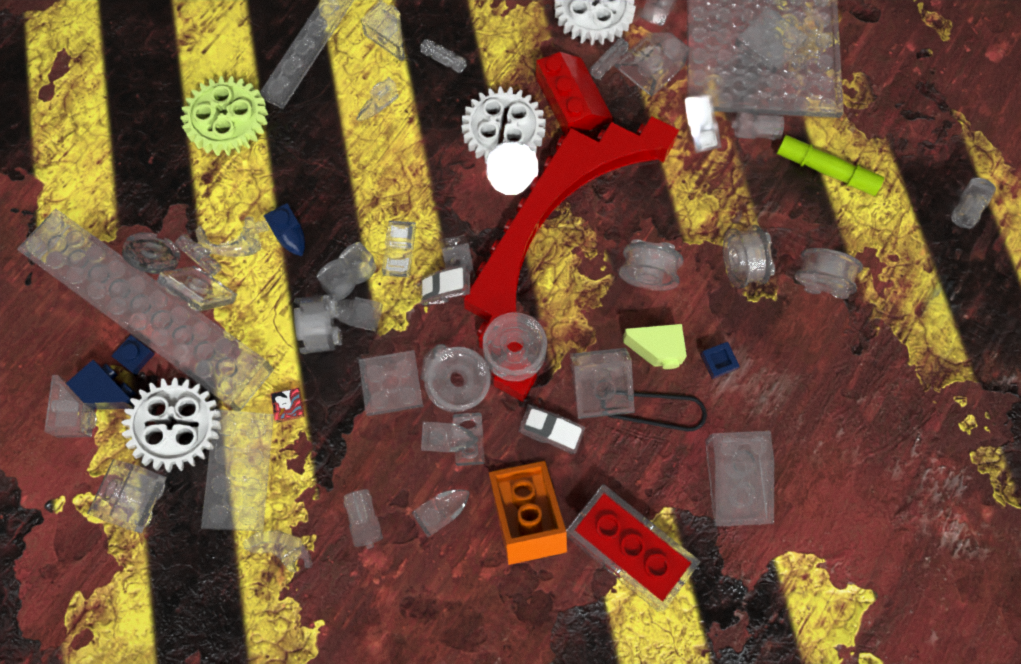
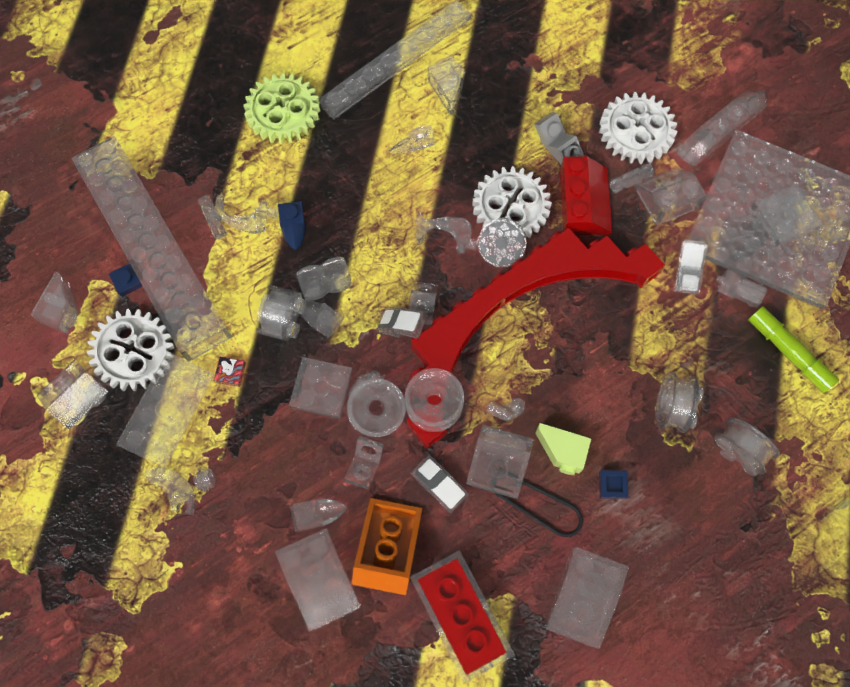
camera: 25 degrees right, 0 degrees up
dark blue slope [66,360,136,410] -> none
clear tile [122,232,181,274] -> none
clear plate [156,266,237,312] -> none
clear piece [343,489,383,549] -> none
clear slope [382,220,416,278] -> none
clear axle [420,39,466,73] -> none
clear plate [421,421,478,452] -> none
clear wheel [619,239,684,291] -> none
none -> clear plate [193,467,216,492]
none -> clear slope [275,528,361,632]
none -> clear animal [415,212,478,254]
none -> clear arm [486,398,525,421]
none -> light grey slope [534,112,584,164]

